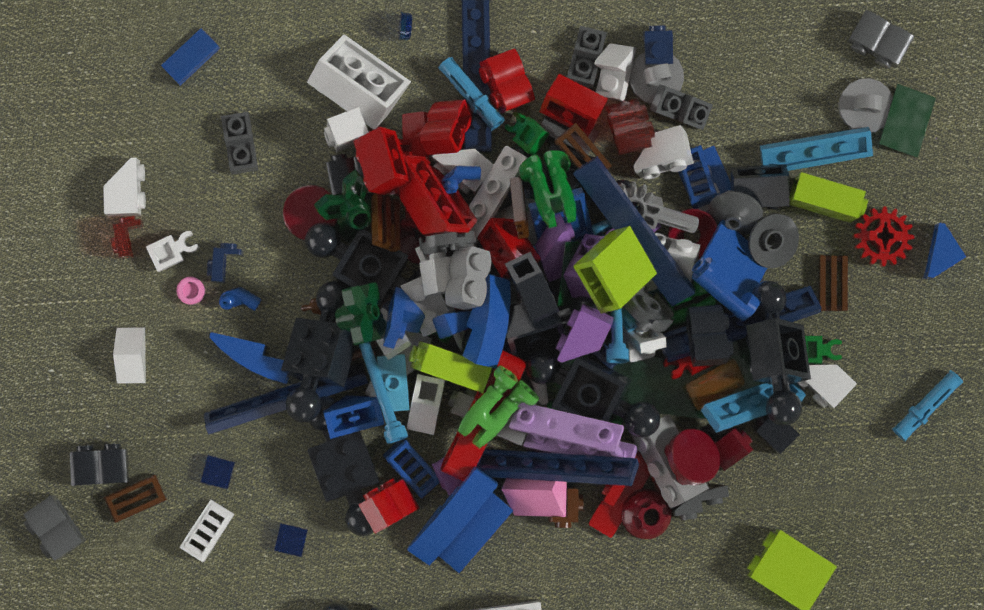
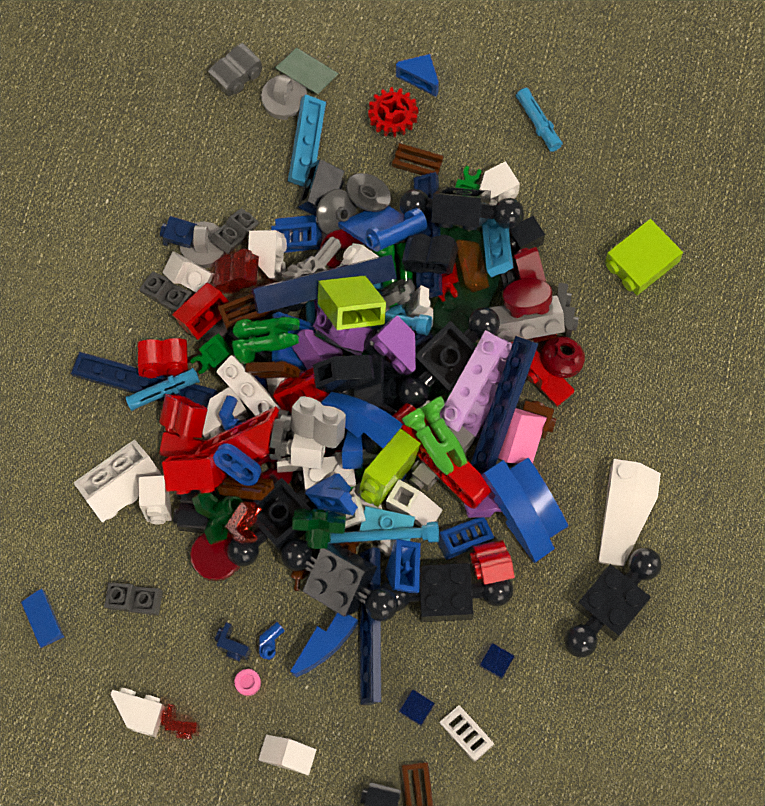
camera: 65 degrees left, 15 degrees down
white plate [146,231,199,272] -> none
clear blue tile [398,12,412,40] -> none
lime brick [789,172,868,223] -> none
none -> blue plate [213,444,261,486]
none -> clear red bracket [225,502,262,543]

